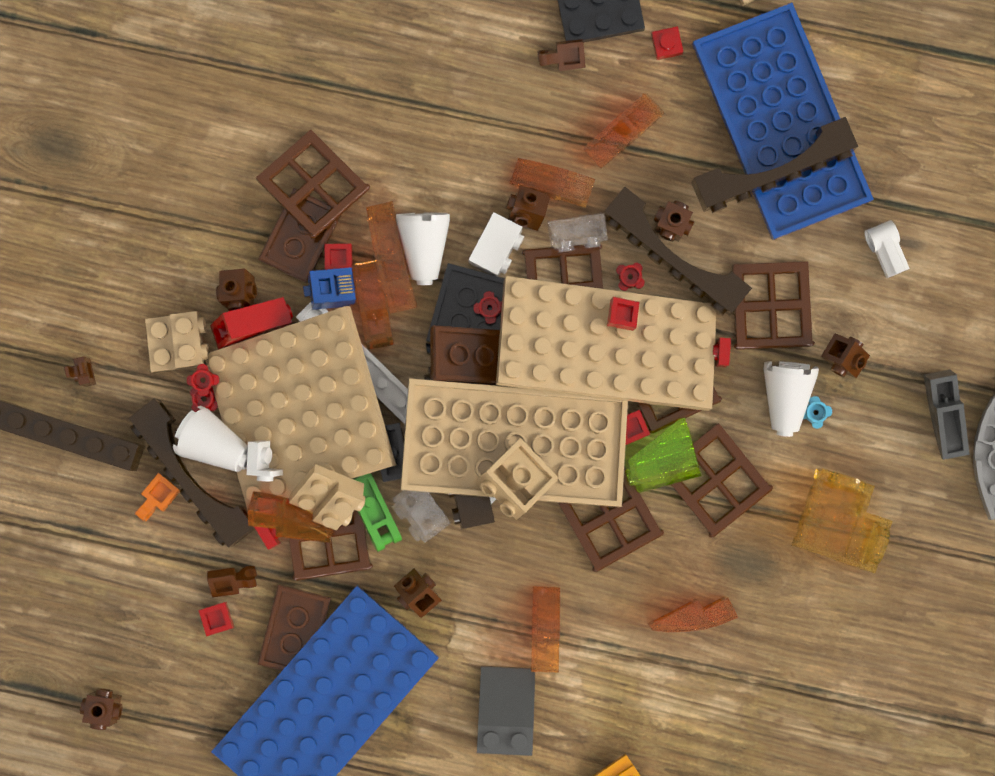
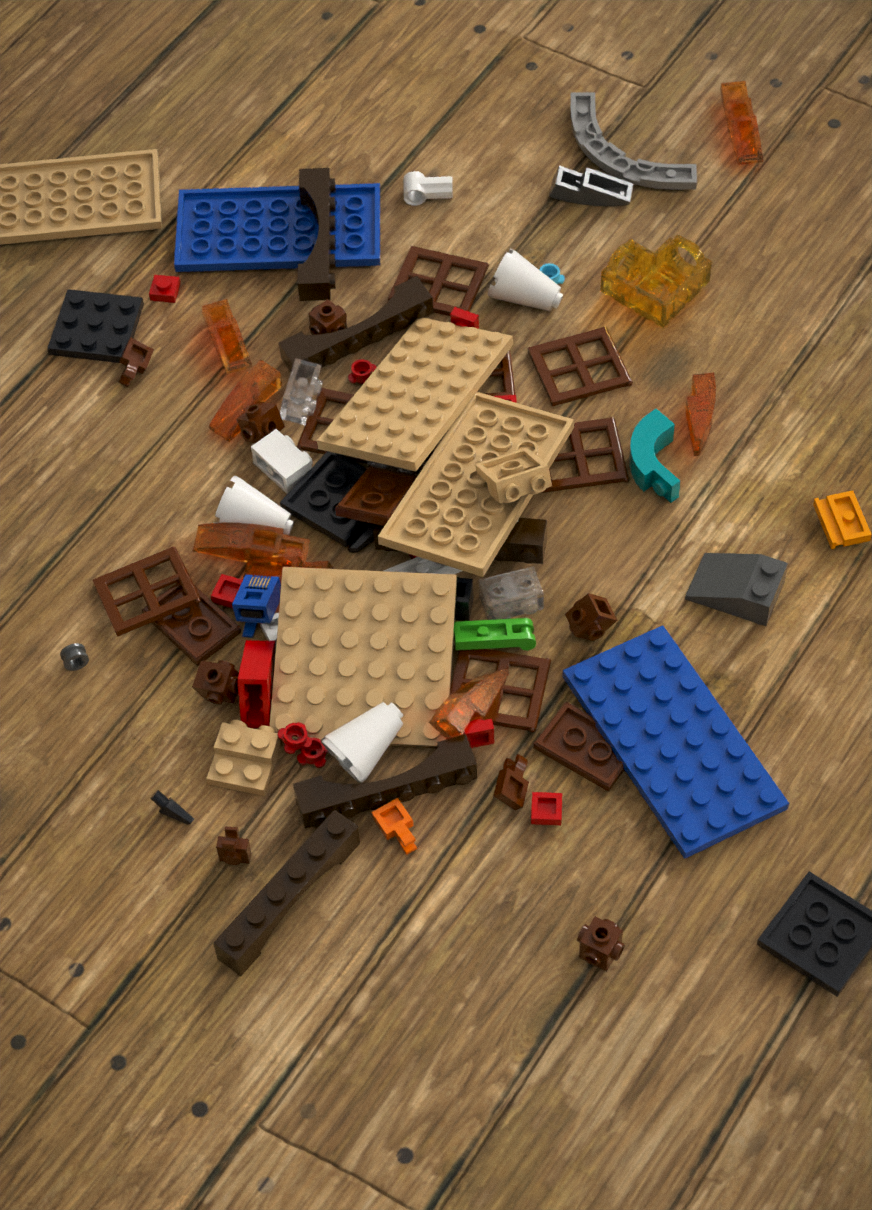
camera: 70 degrees left, 30 degrees down
white bracket [247,440,283,481] -> none
tan plate [289,464,366,530] -> none
red plate [473,291,502,324] -> none
clear orange slope [531,586,560,673] -> none
red plate [607,297,640,331] -> none
clear neon green slope [626,418,702,493] -> none
reddish brown brick [821,333,870,379] -> none
none -> dark grey bush [60,643,89,671]
none -> black bar [150,790,194,825]
none -> teal arch [629,408,680,503]

